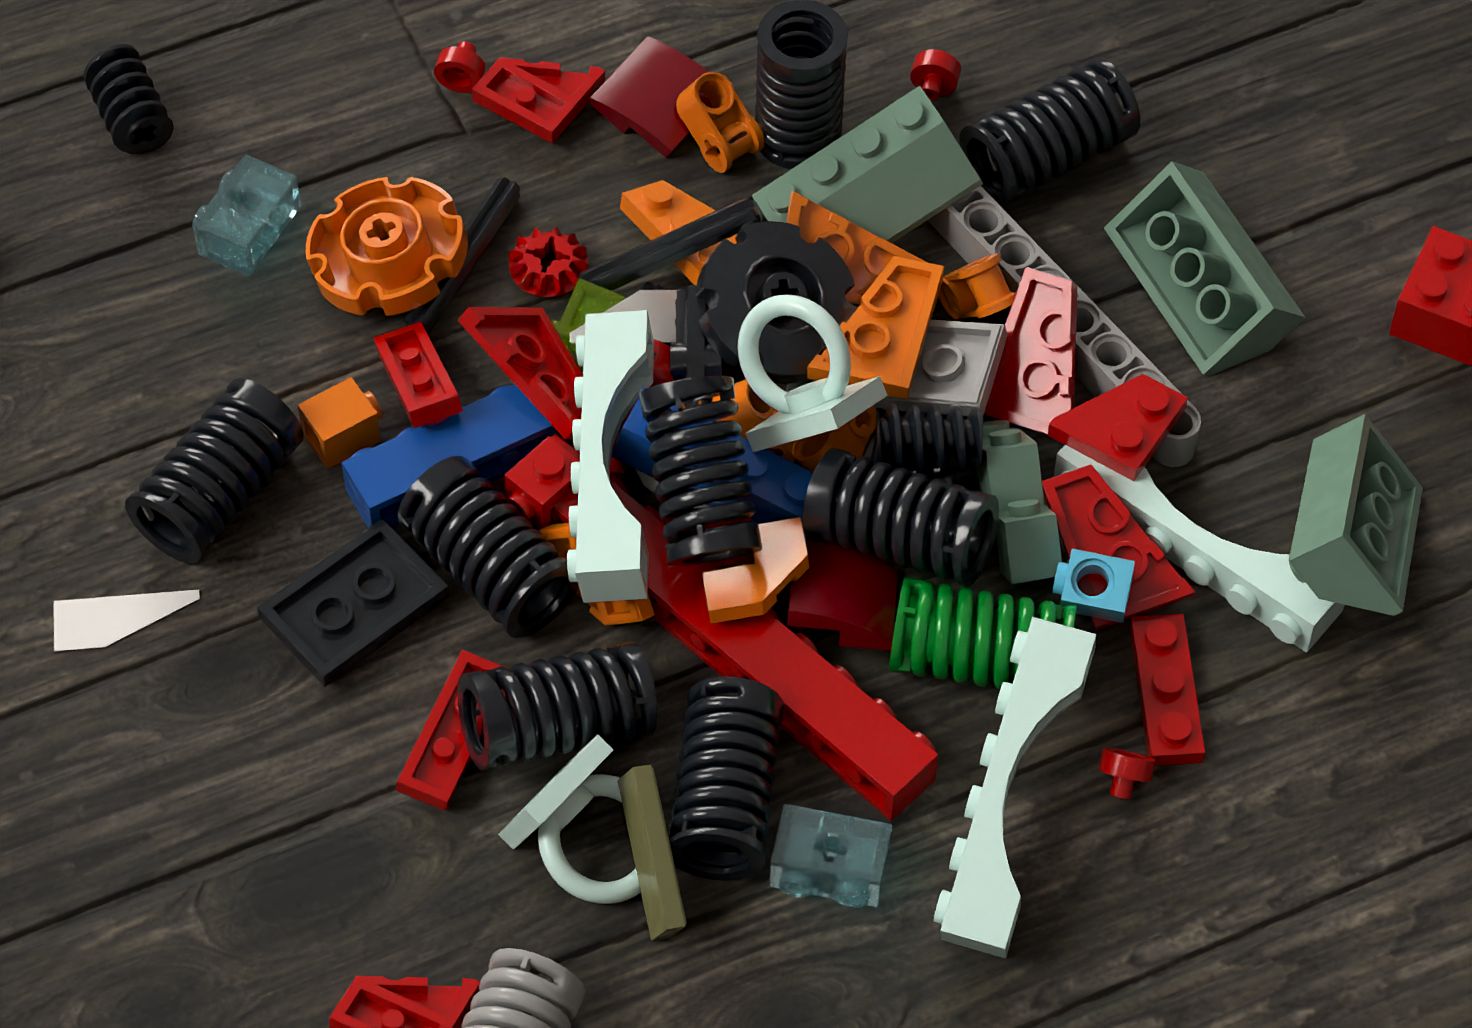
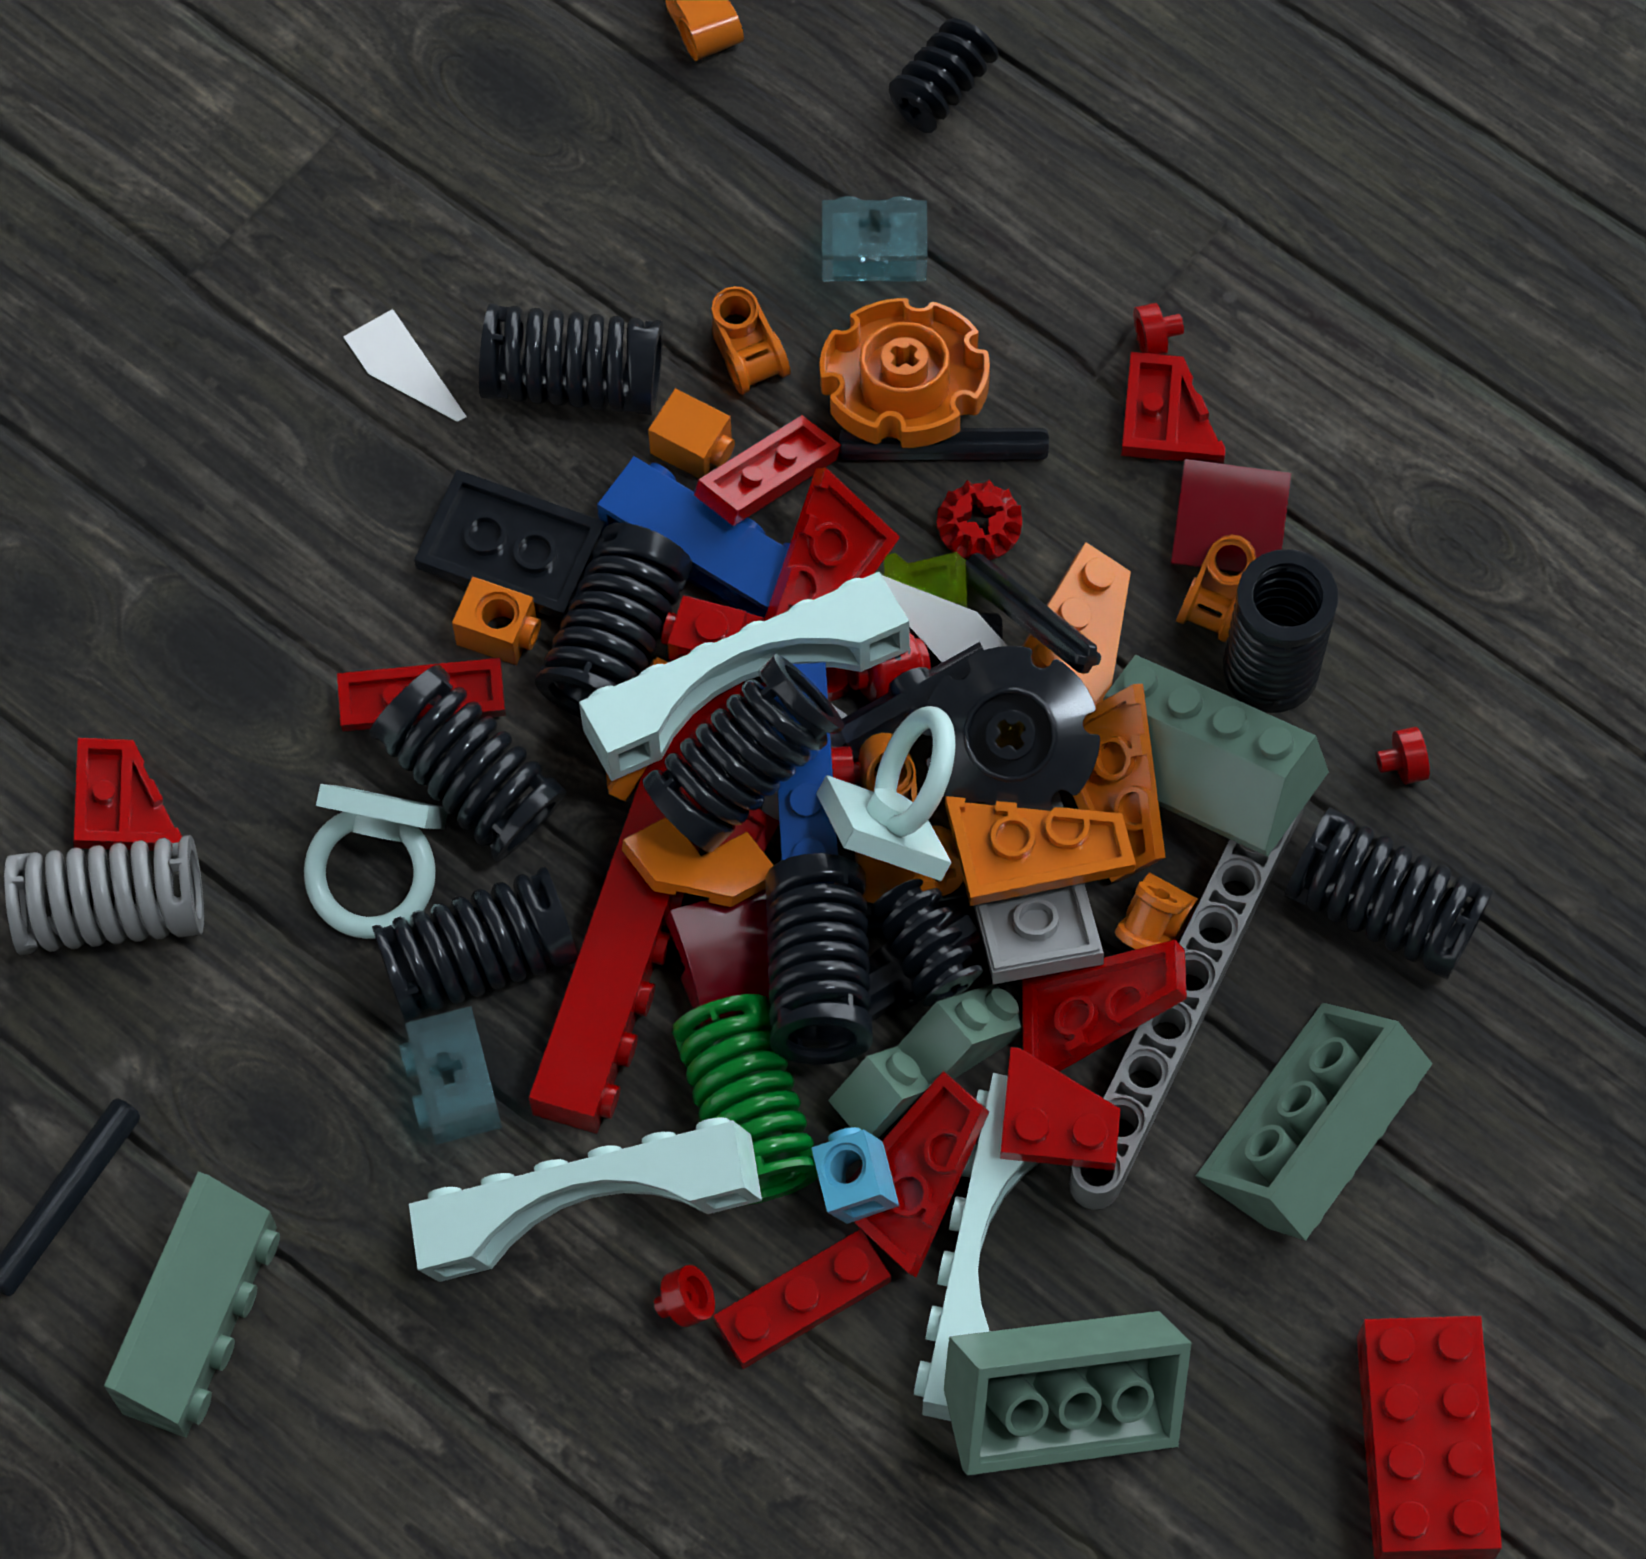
camera: 65 degrees right, 10 degrees up
olive tile [618,765,687,941] -> none
none -> orange brick [452,577,541,666]
none -> orange piece [711,286,791,395]

